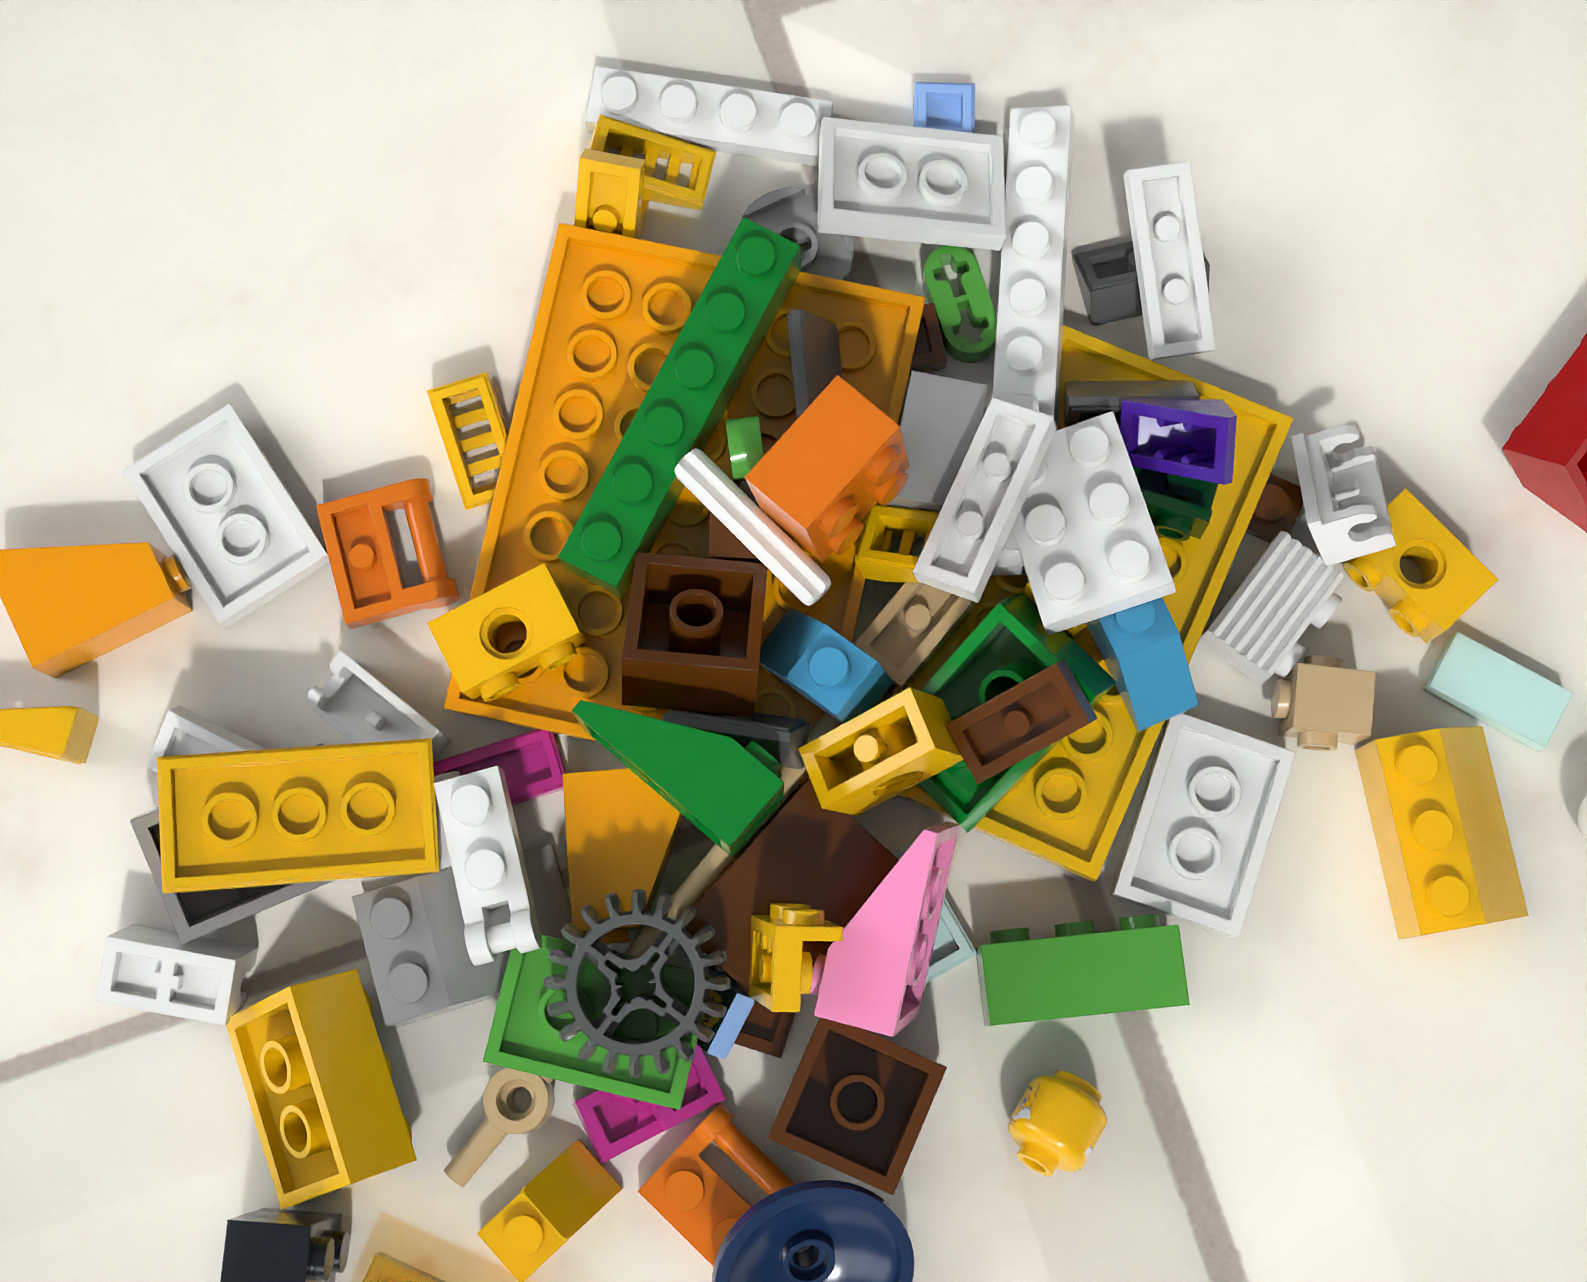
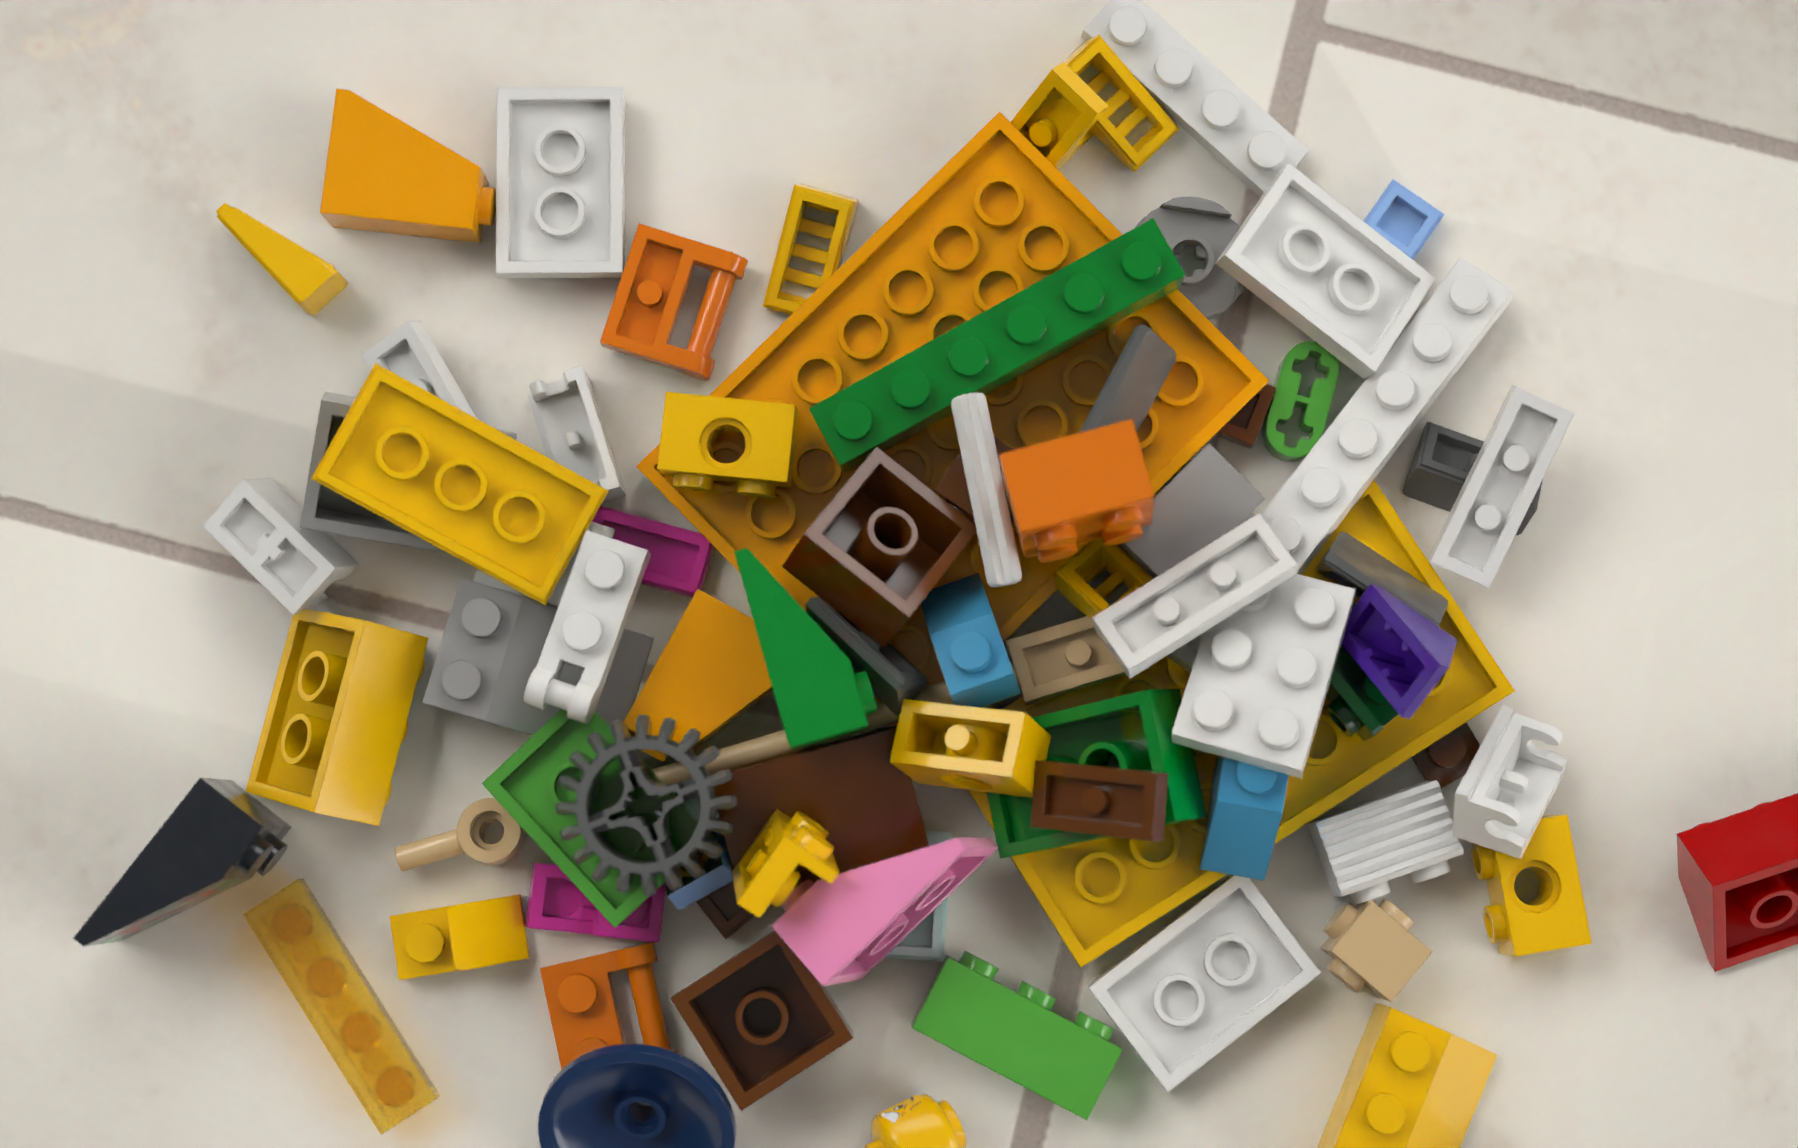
camera: 25 degrees right, 5 degrees up
bright green beam [726,416,764,480] -> none
light aqua tile [1423,632,1573,751] -> none

